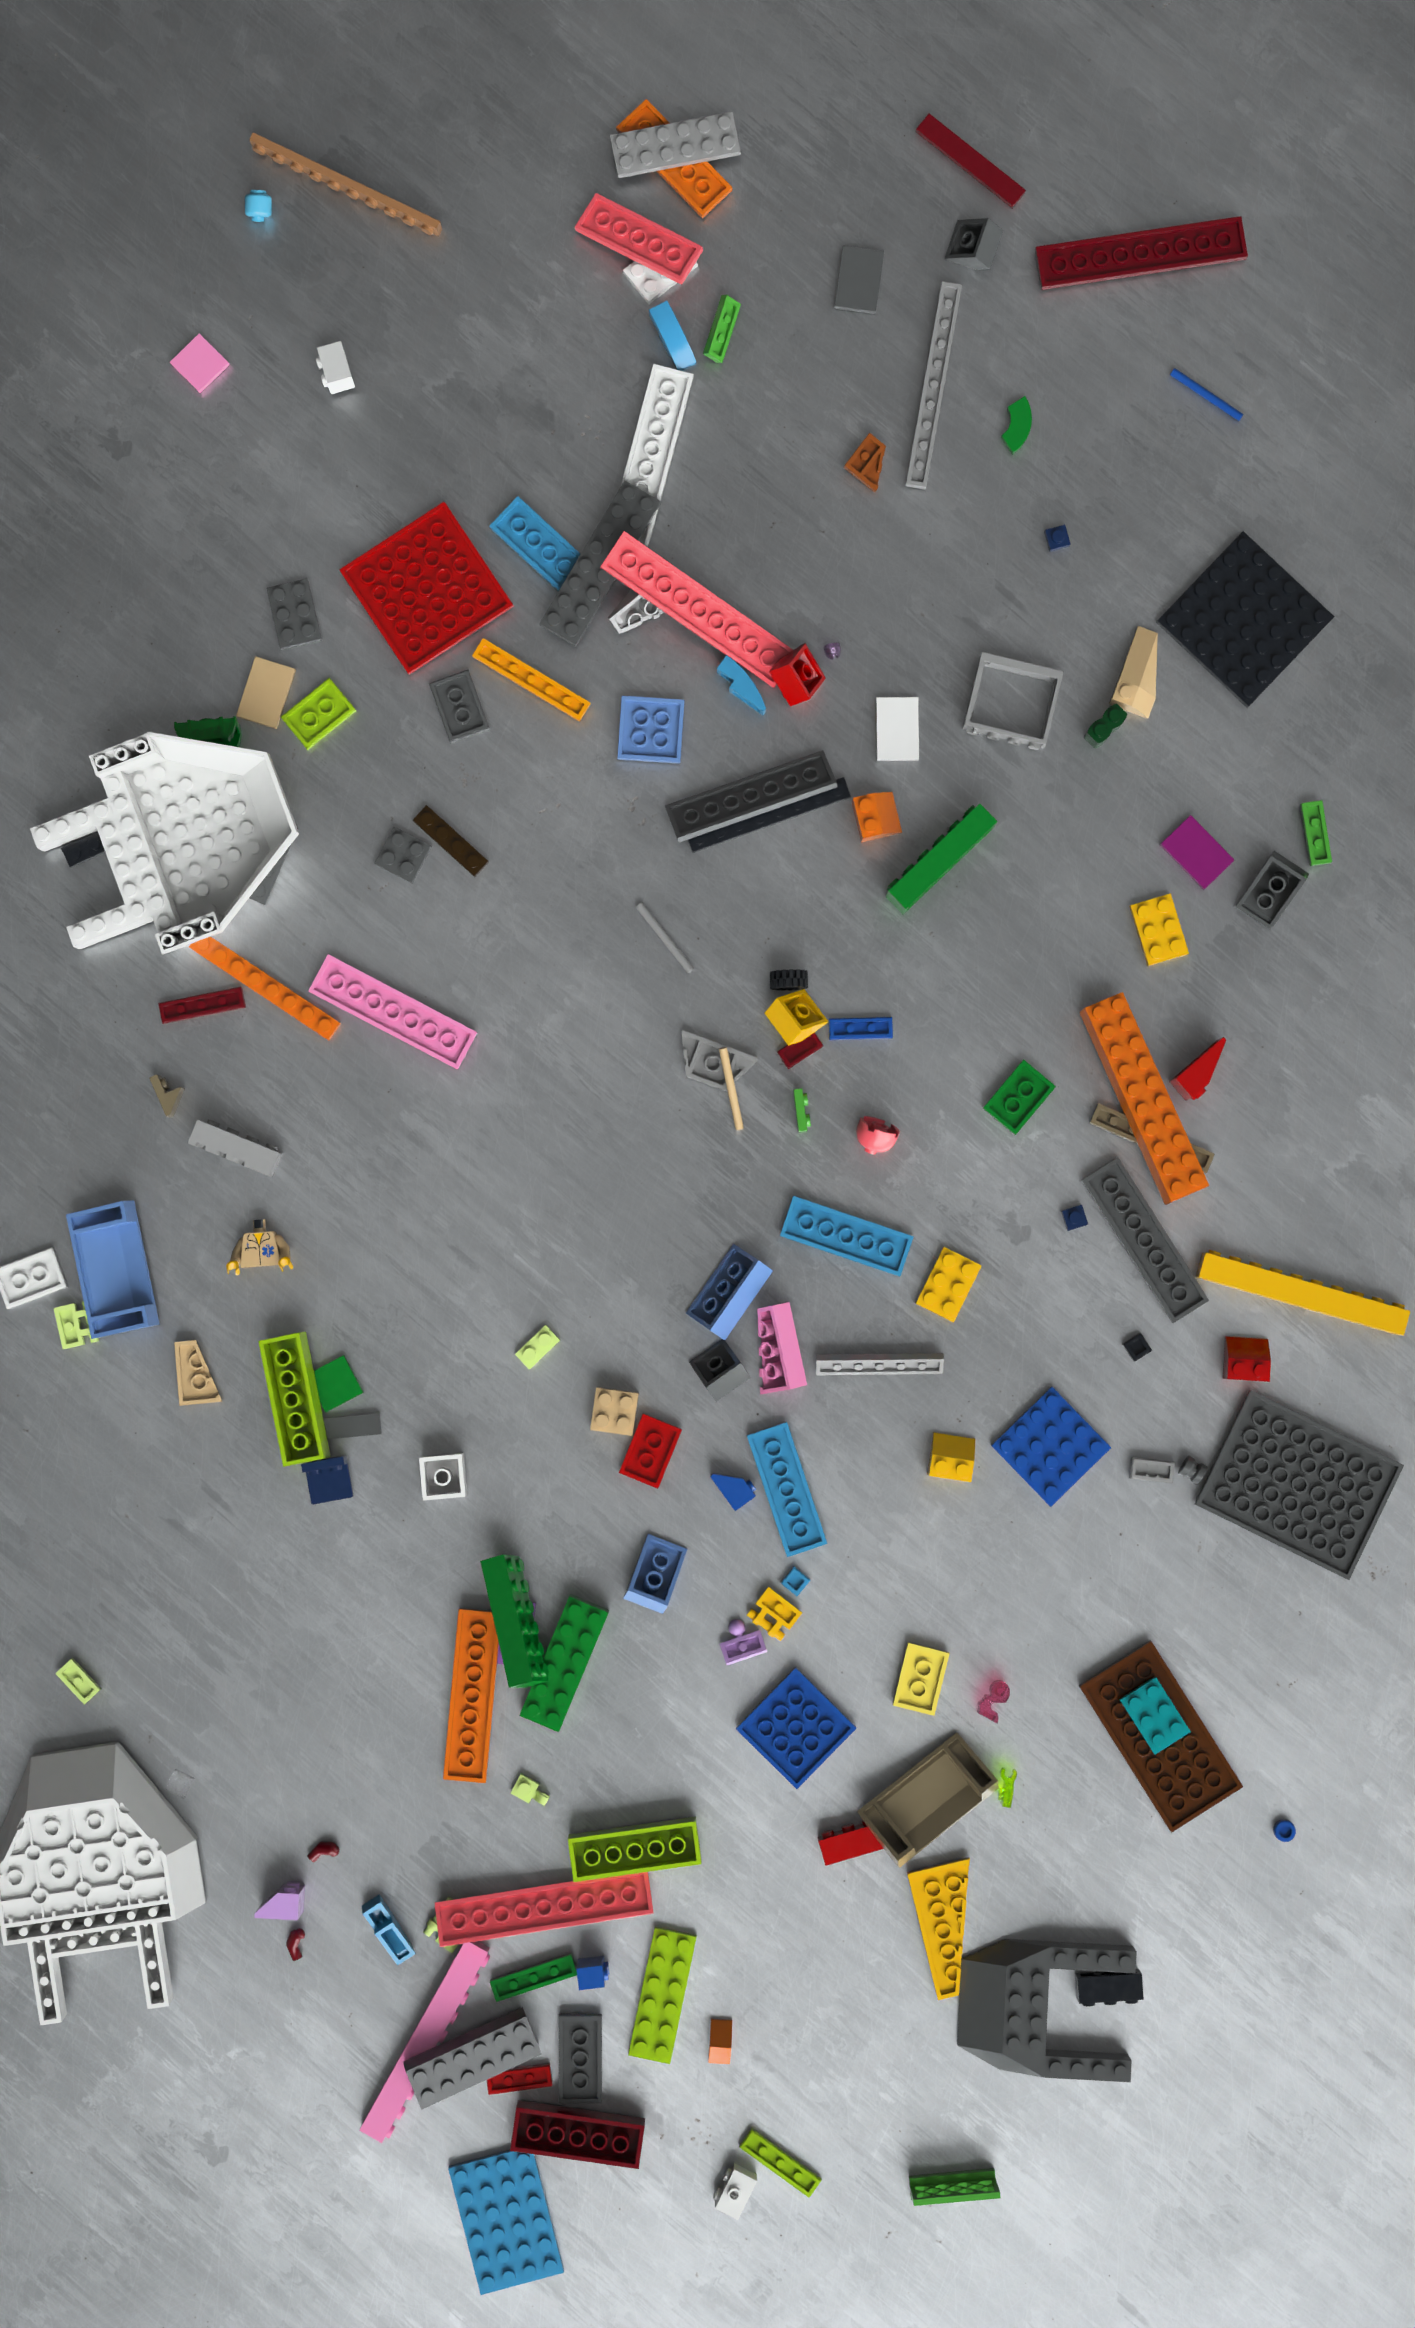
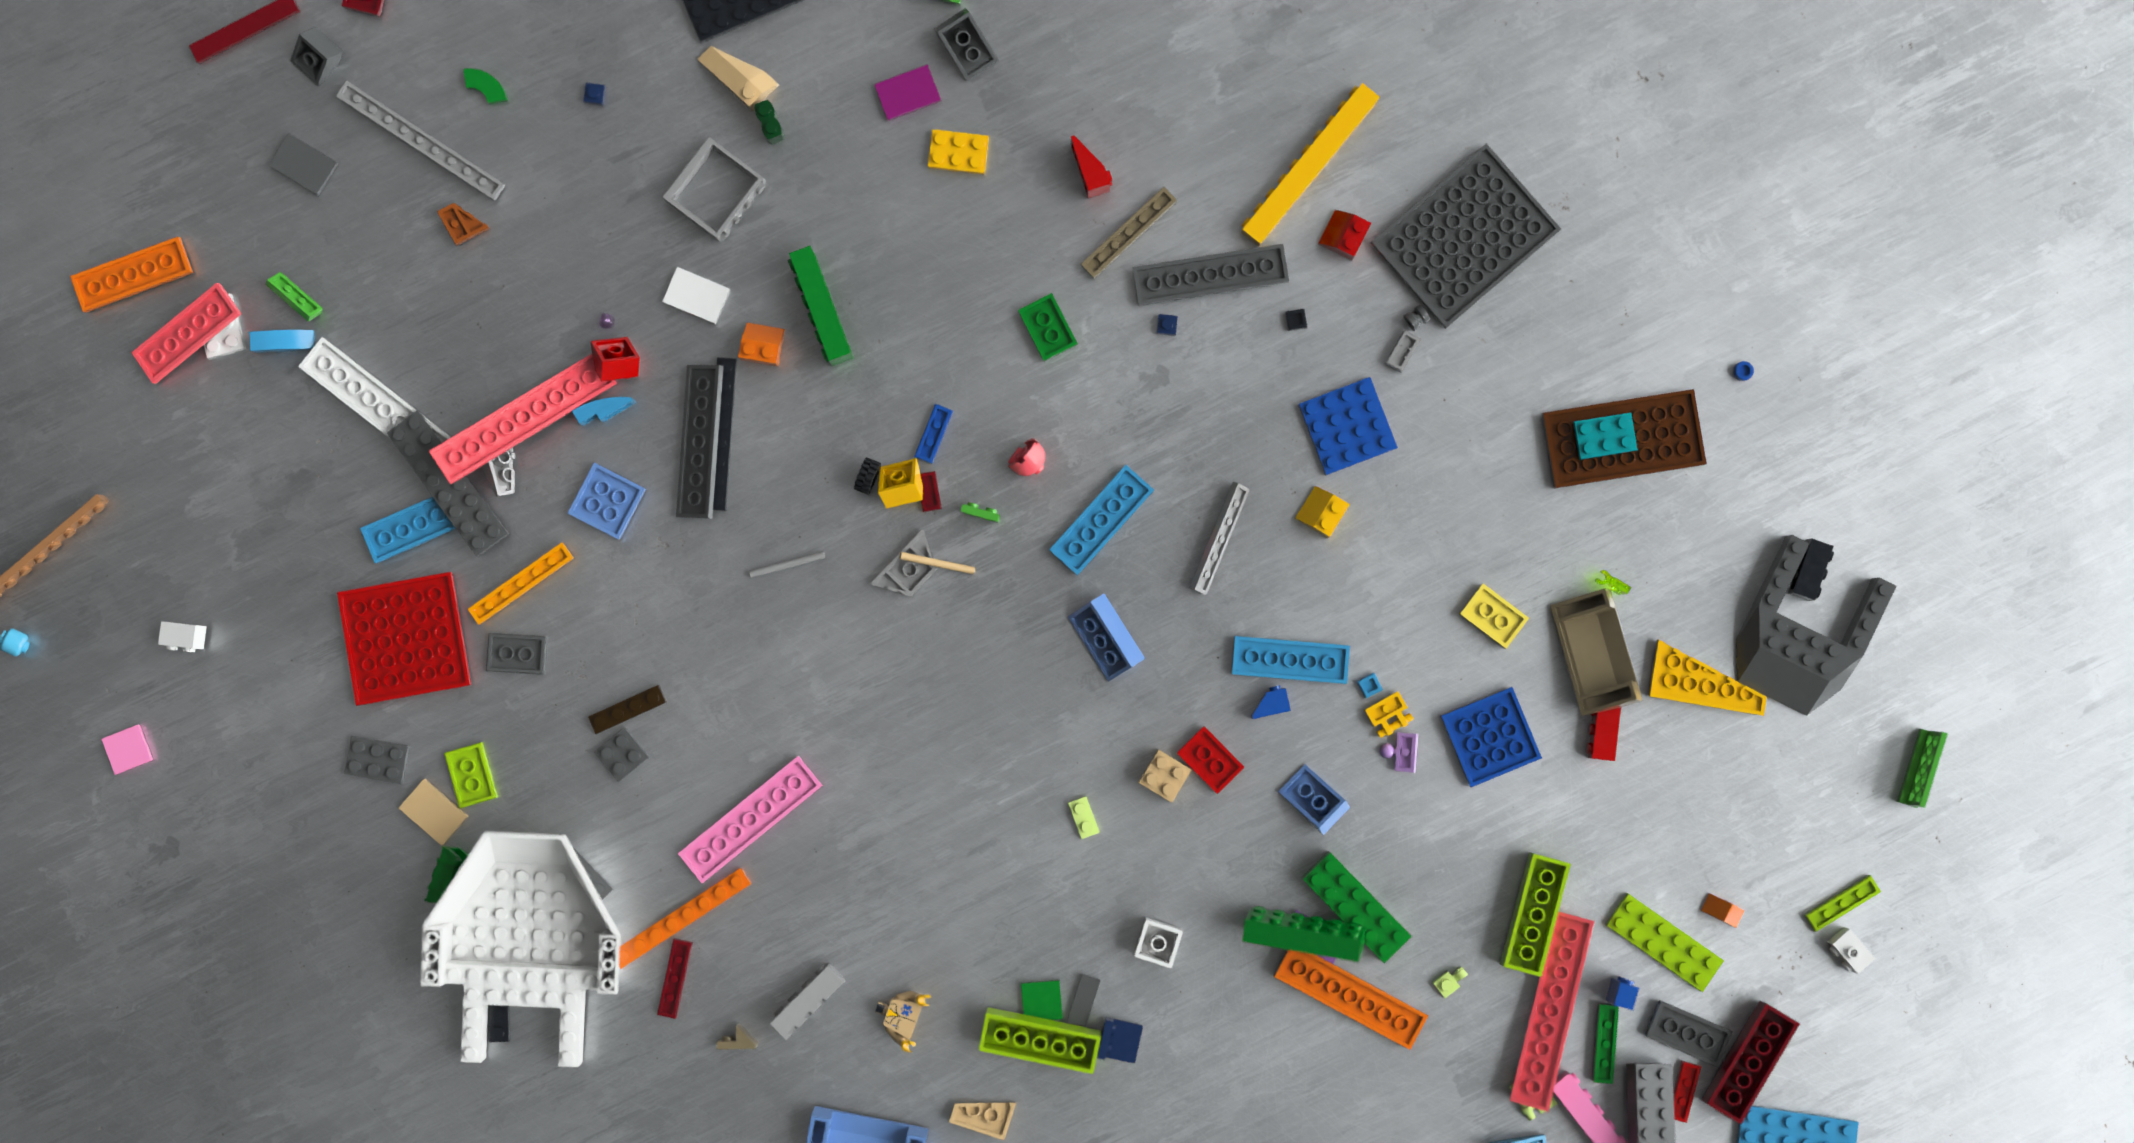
camera: 65 degrees left, 0 degrees up
light grey plate [610,111,741,178] -> none
dark grey slope [689,1339,751,1402] -> none
bright pink wedge [757,1302,807,1395] -> none
yellow plate [915,1247,982,1322] -> none
clear pink leg [977,1680,1010,1724] -> none
orange brick [1079,992,1209,1205] -> none

